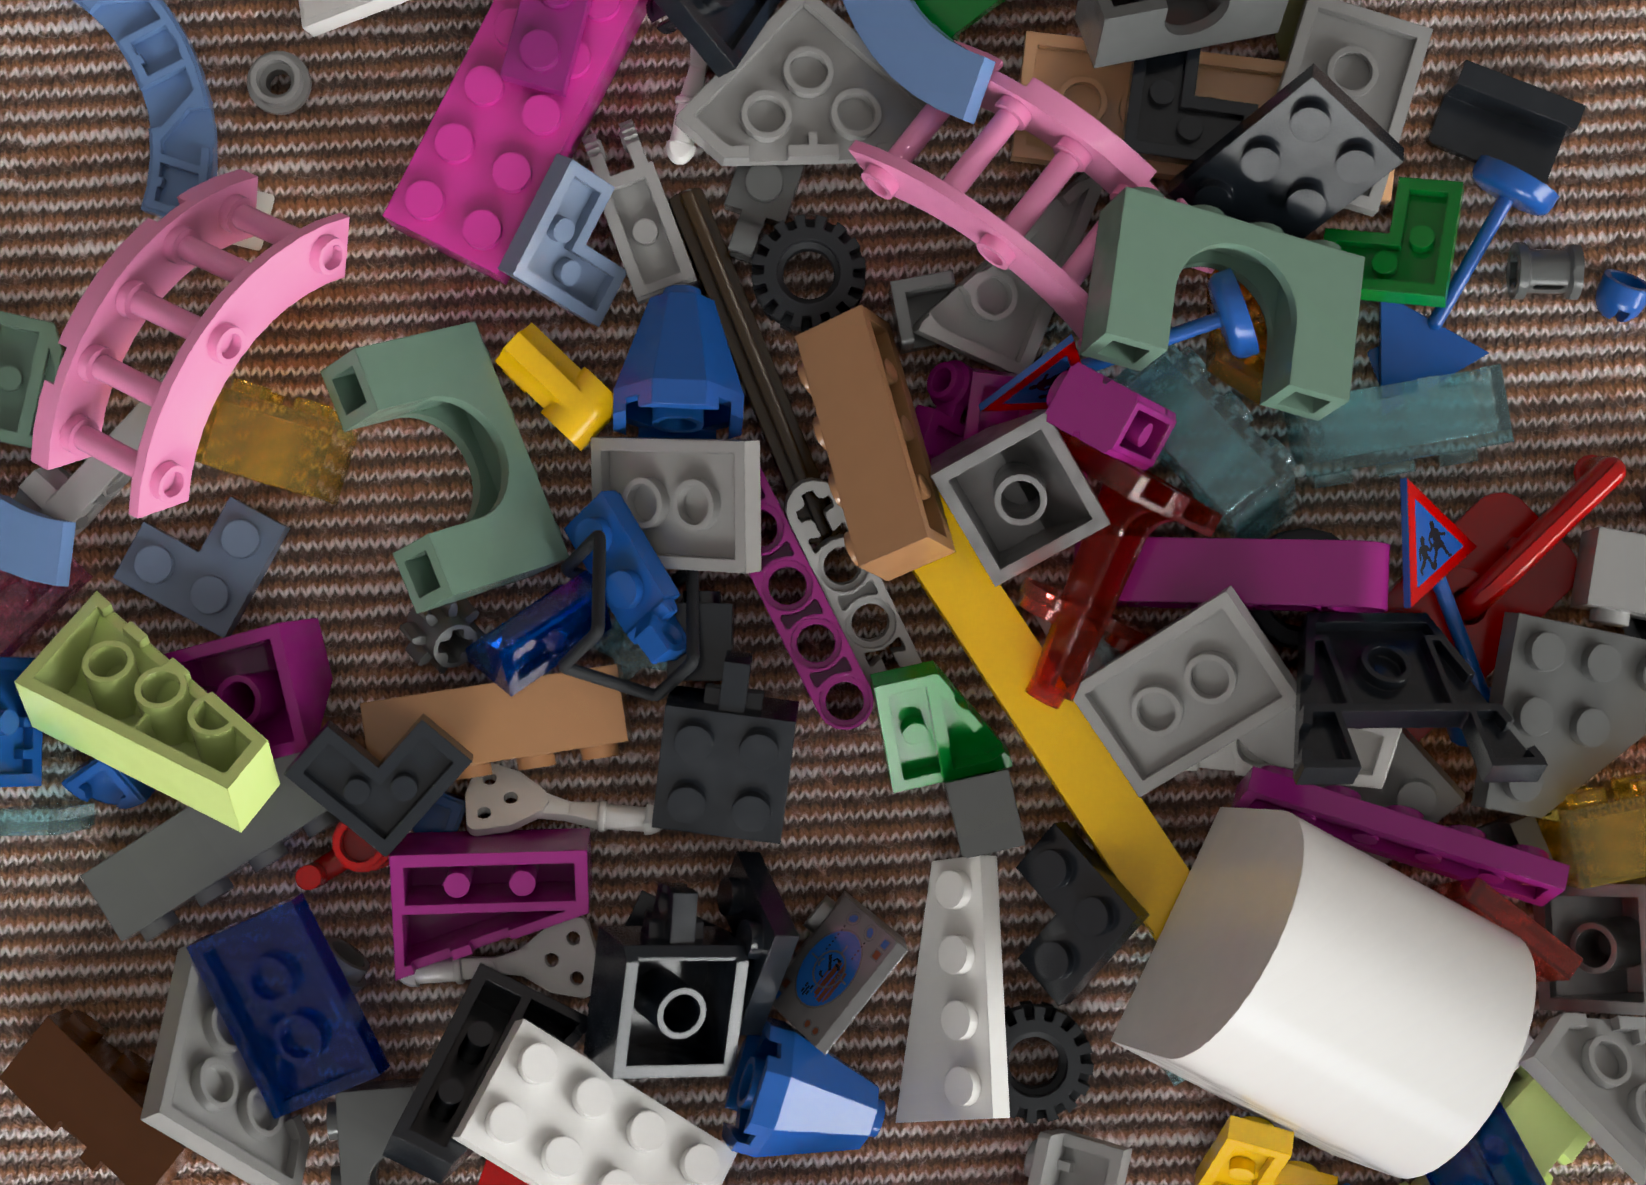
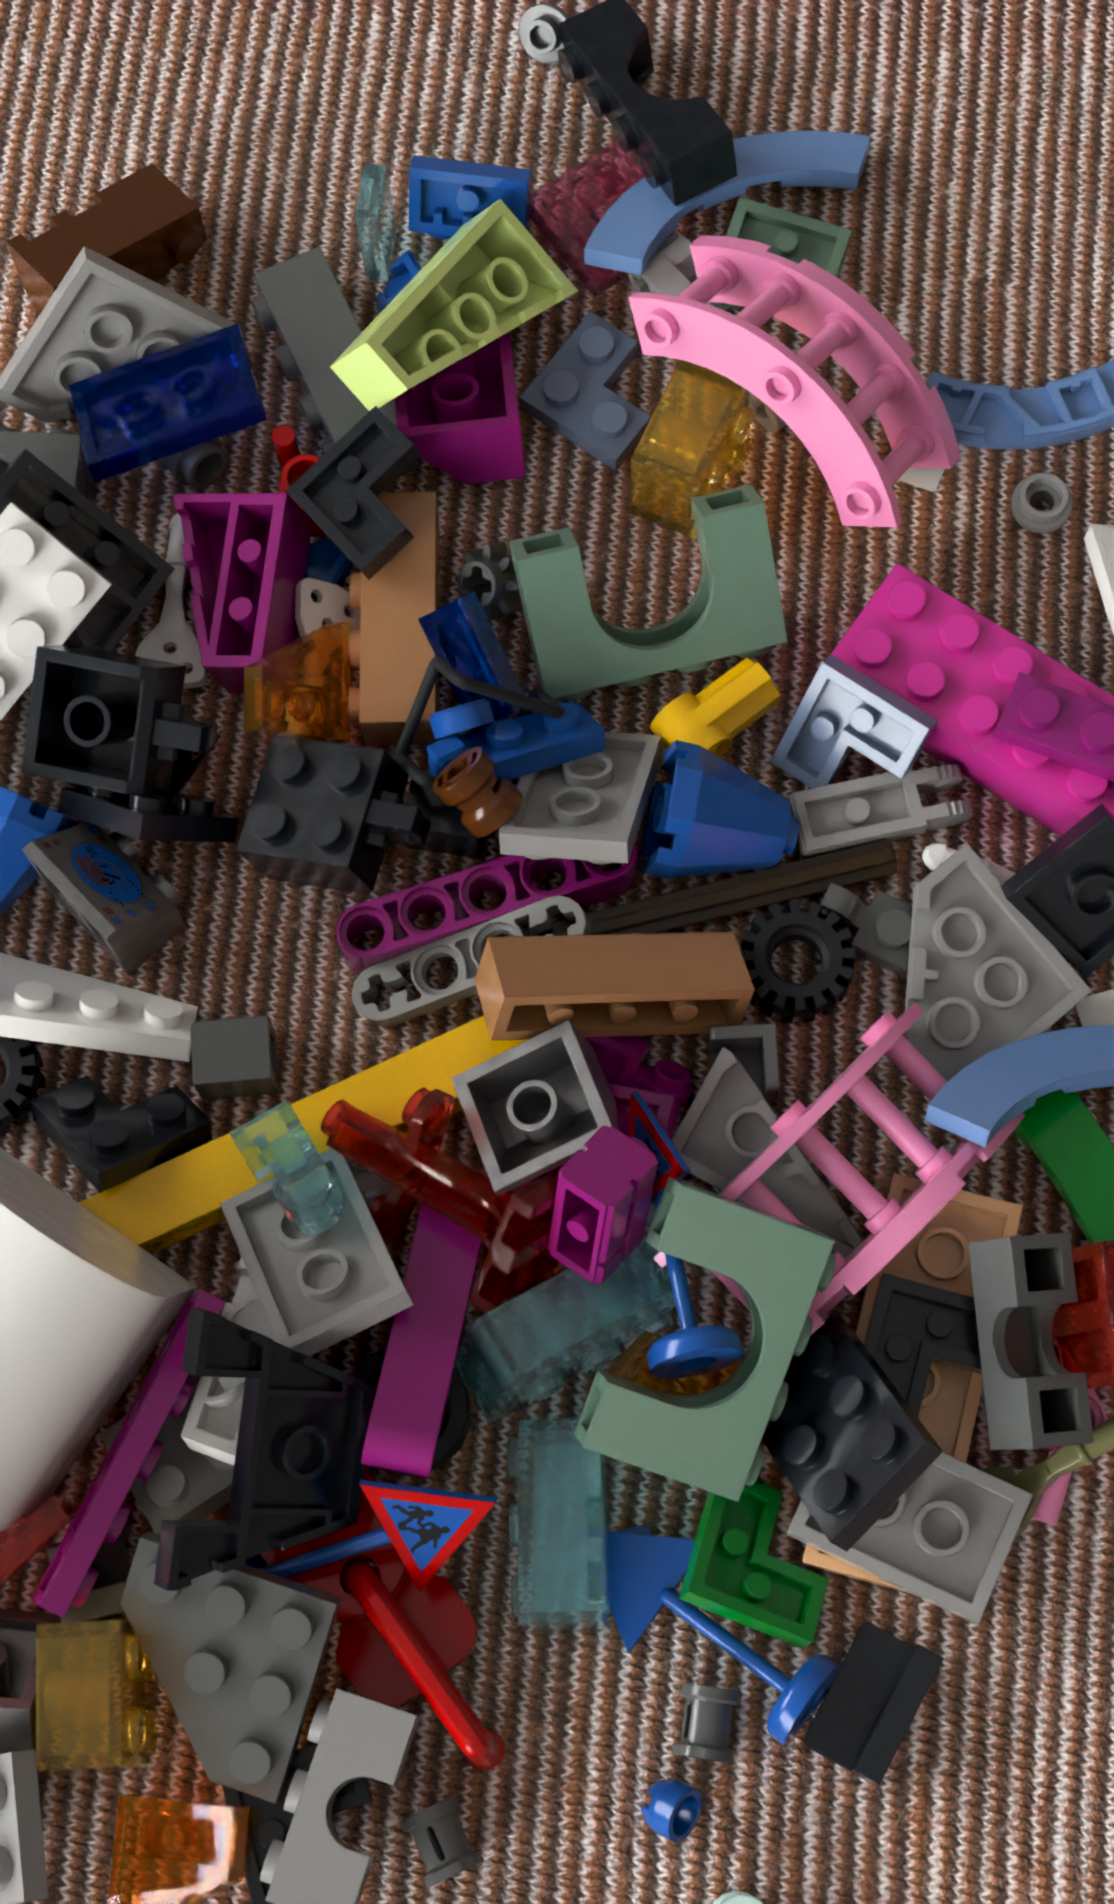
camera: 105 degrees right, 15 degrees down
green wing [870,660,1013,793] -> none
none -> clear light blue leg [229,1099,344,1234]
none -> clear orange wing [244,621,350,743]
none -> blue tile [429,698,496,740]
none -> reddish brown wheel [432,746,523,838]

